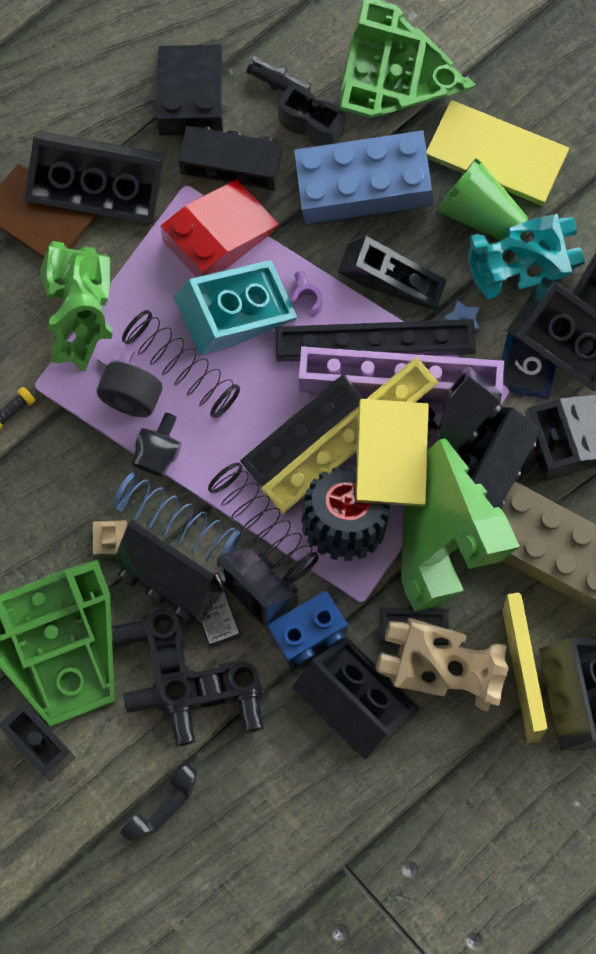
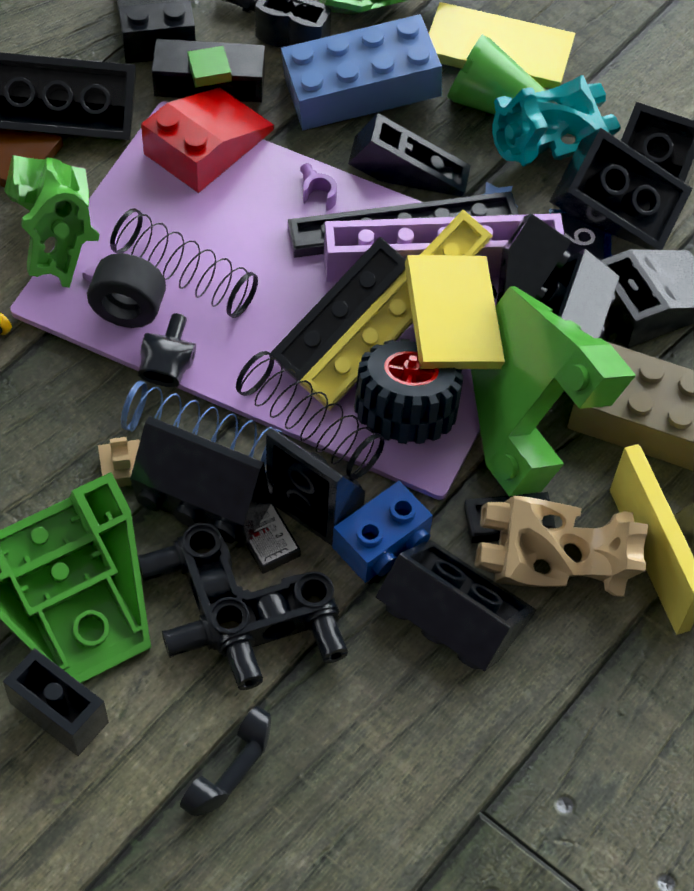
camera: 15 degrees left, 15 degrees down
teal slope [174,260,298,355] -> none
none -> bright green tile [187,46,232,87]

